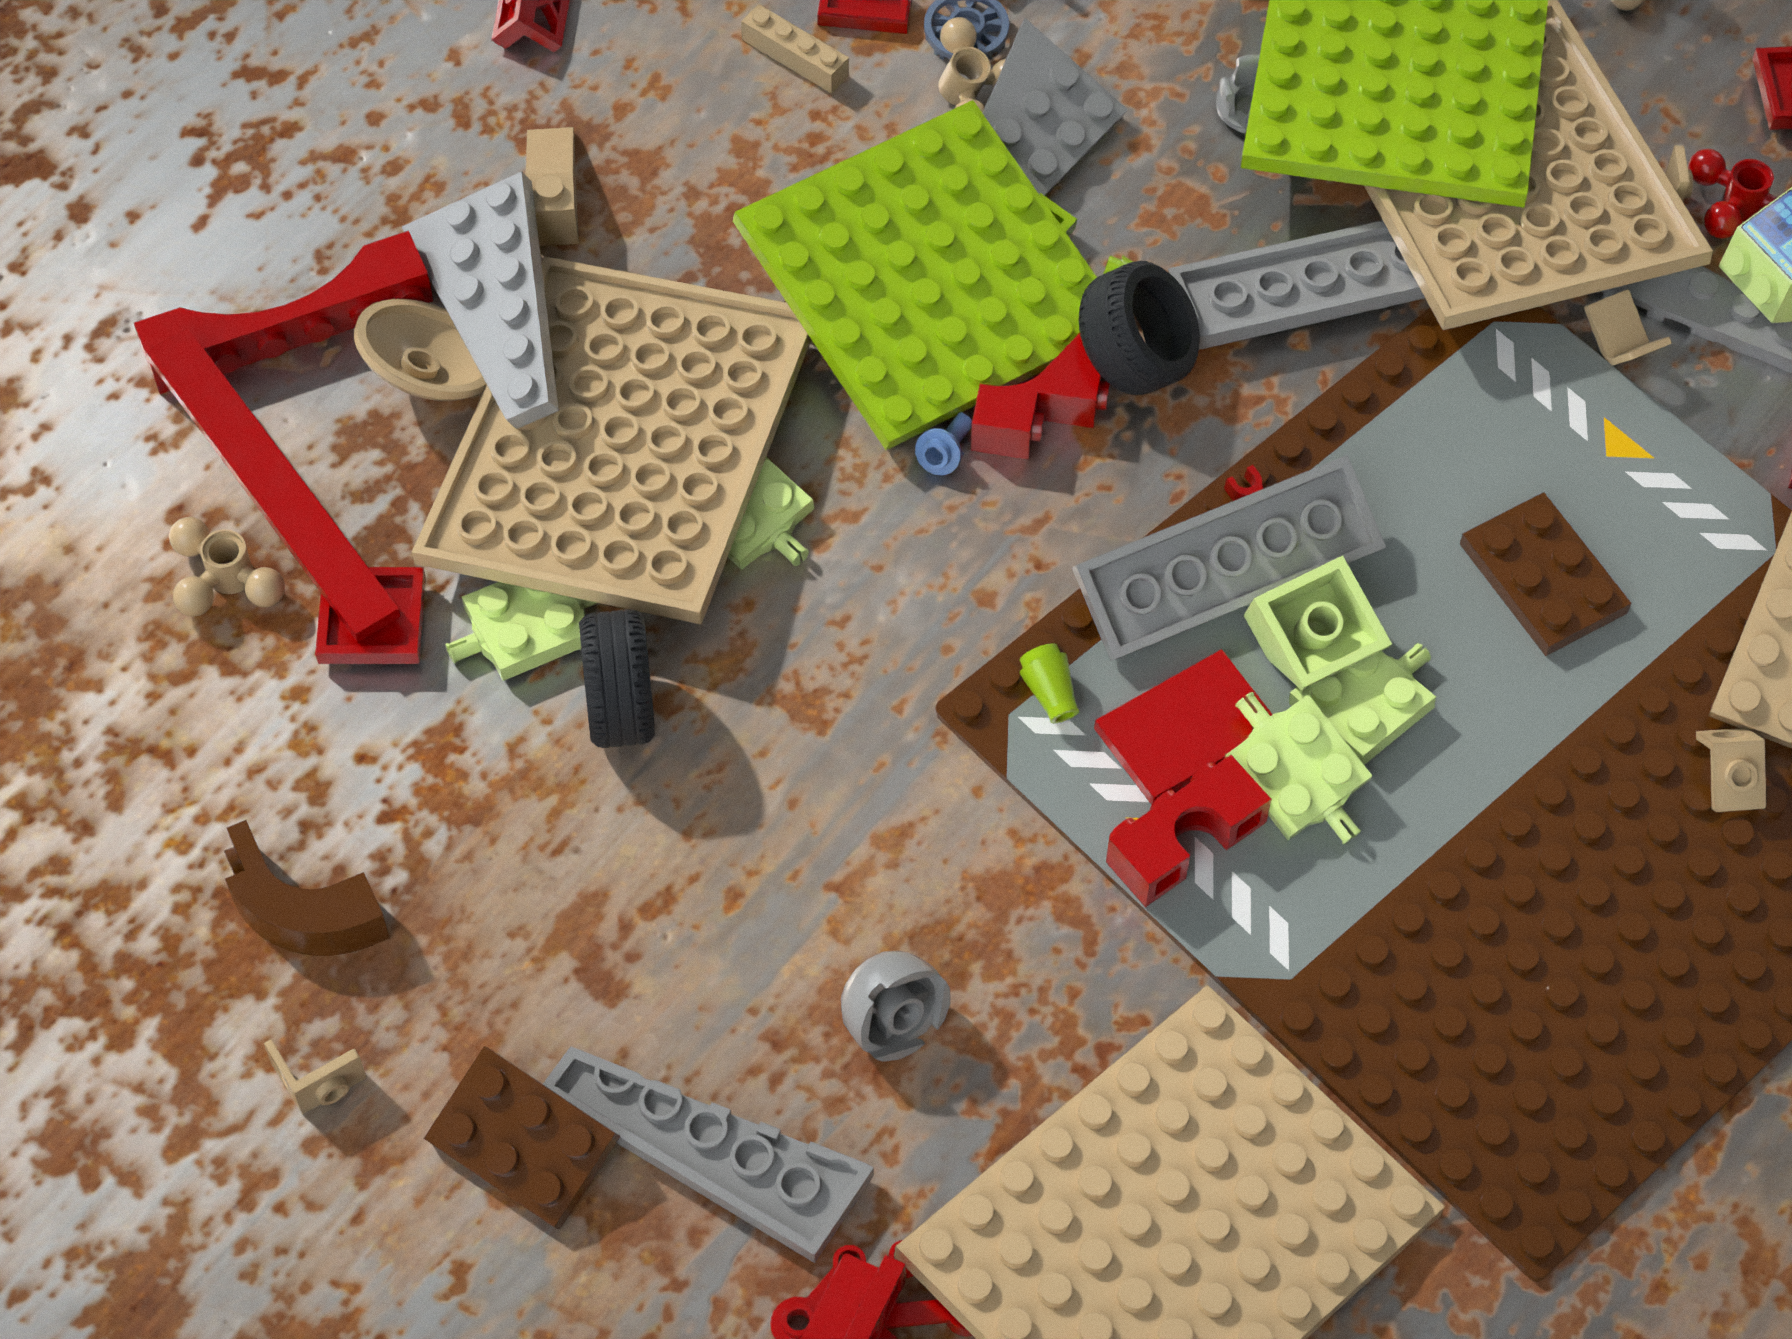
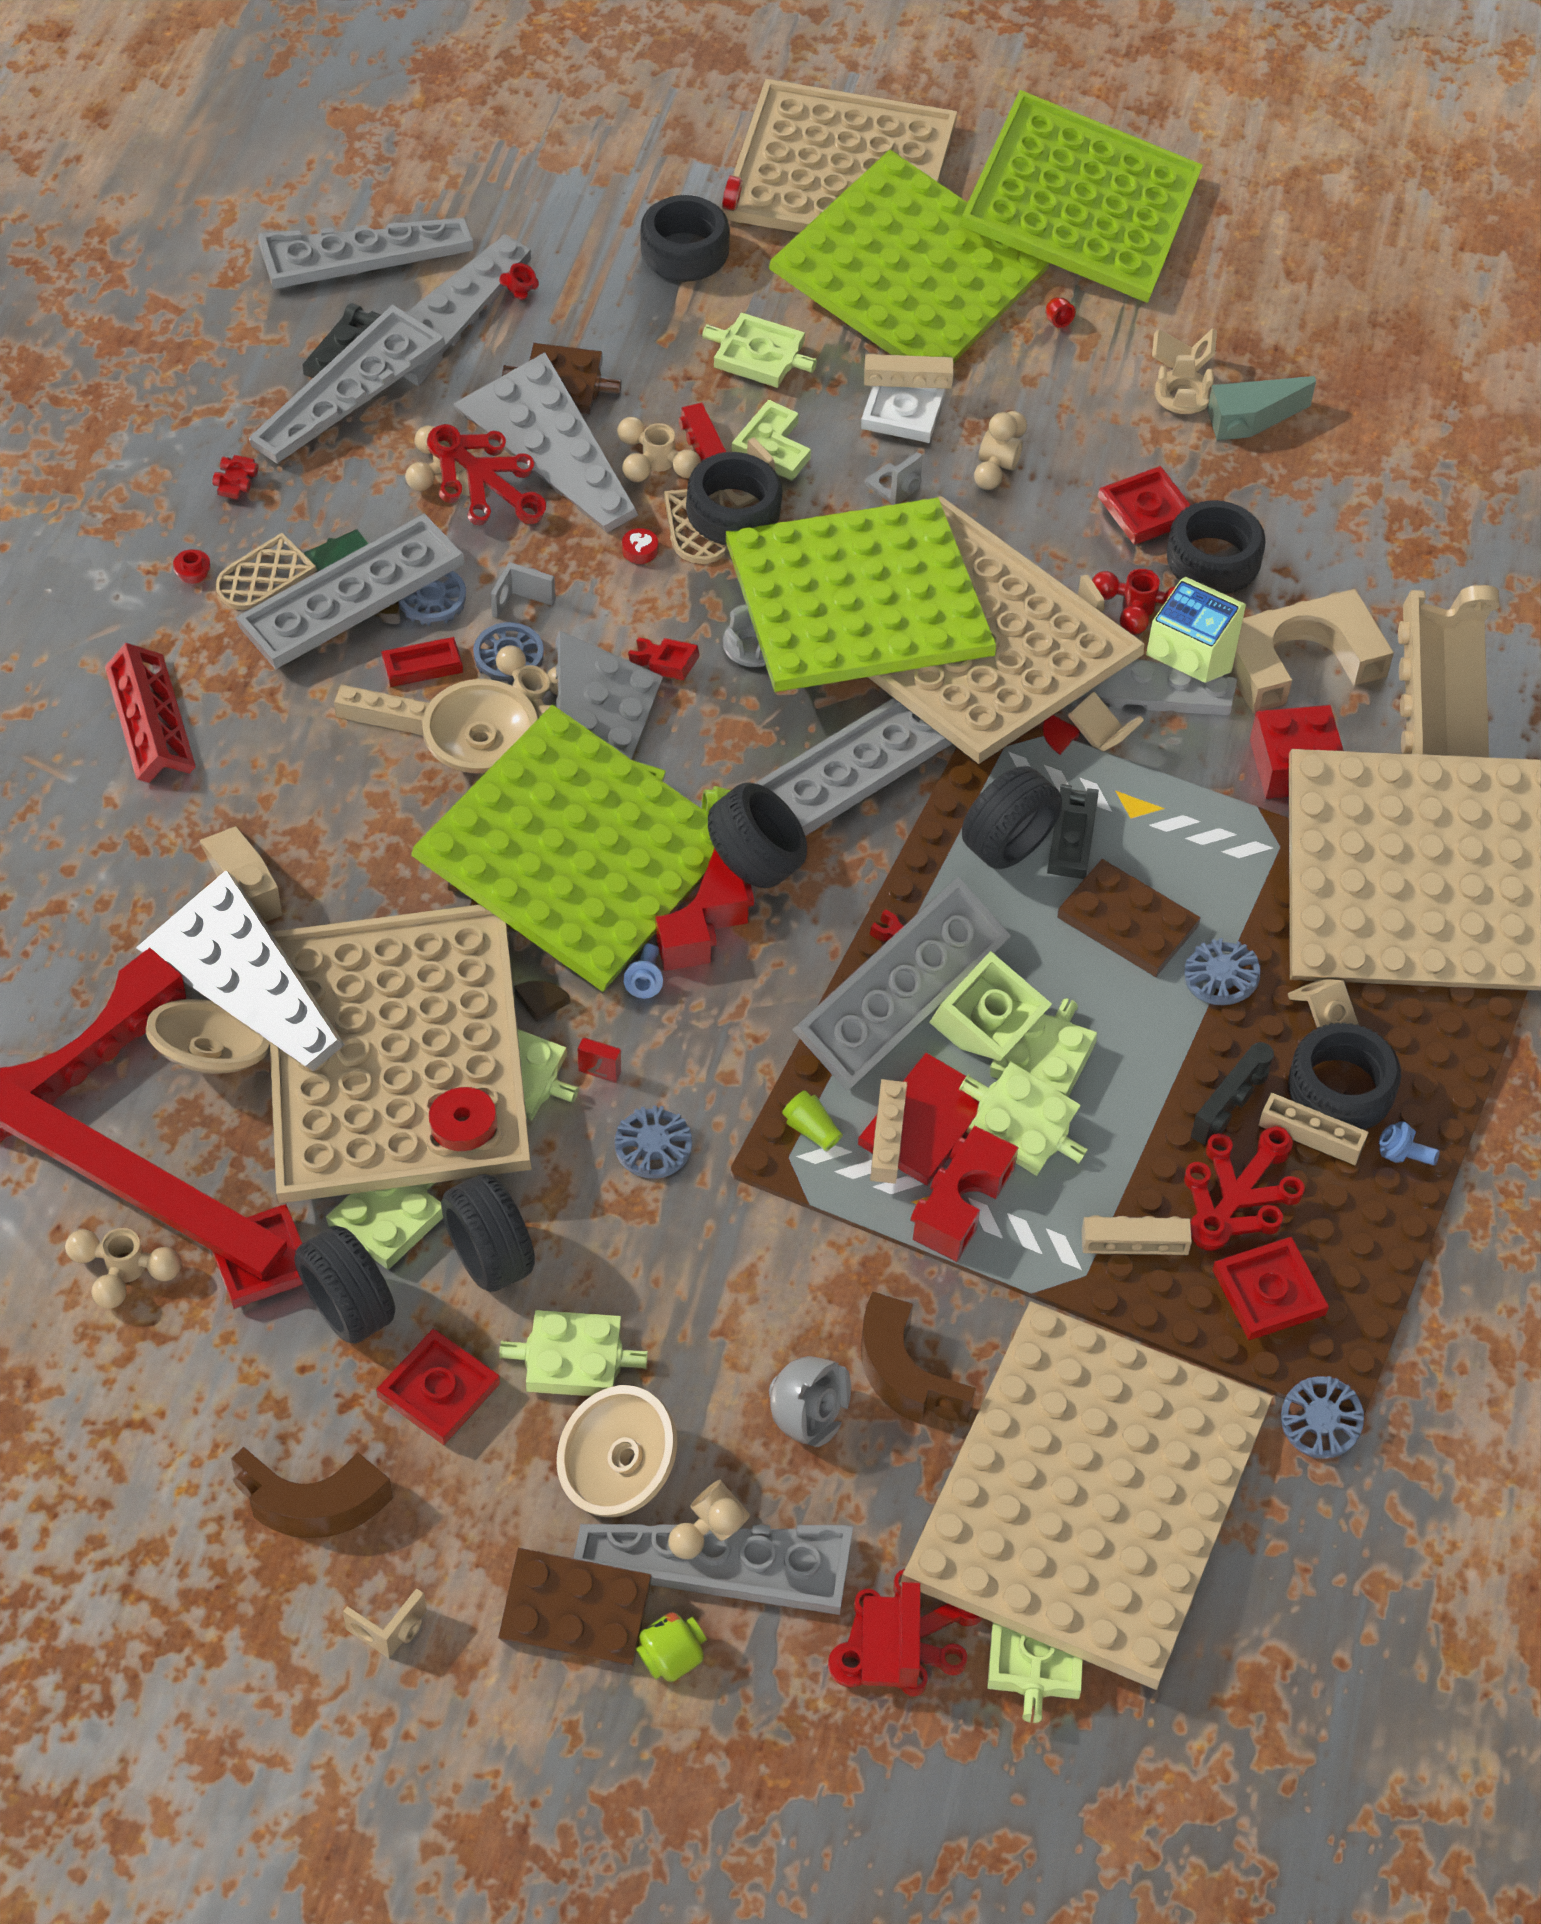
camera: 25 degrees left, 5 degrees down
none -> black tyre [294,1226,396,1344]
none -> red plate [376,1328,501,1445]
none -> tan dish [422,679,537,773]
none -> red piece [428,1087,498,1151]
none -> yellowish green plate [499,1310,648,1396]
none -> dark brown tile [514,981,570,1022]
none -> tan dish [557,1385,677,1517]
none -> red tile [577,1038,621,1083]
none -> sand blue wheel [615,1106,692,1178]
none -> red plate [628,637,700,681]
none -> lime head [636,1612,707,1682]
none -> tan piece [668,1480,750,1559]
none -> reddish brown arch [861,1291,976,1424]
none -> tan piece [870,1079,907,1184]
none -> black tyre [962,766,1062,869]
none -> red tile [1043,715,1080,755]
none -> pearl dark grey plate [1047,784,1099,879]
none -> tan piece [1081,1215,1192,1255]
none -> red plant [1184,1126,1305,1251]
none -> sand blue wheel [1185,938,1260,1005]
none -> pearl dark grey plate [1191,1042,1274,1145]
none -> red plate [1212,1236,1329,1341]
none -> tan piece [1258,1093,1369,1165]
none -> sand blue wheel [1281,1376,1364,1459]
none -> black tyre [1288,1022,1401,1130]
none -> medium blue plate [1379,1121,1440,1166]

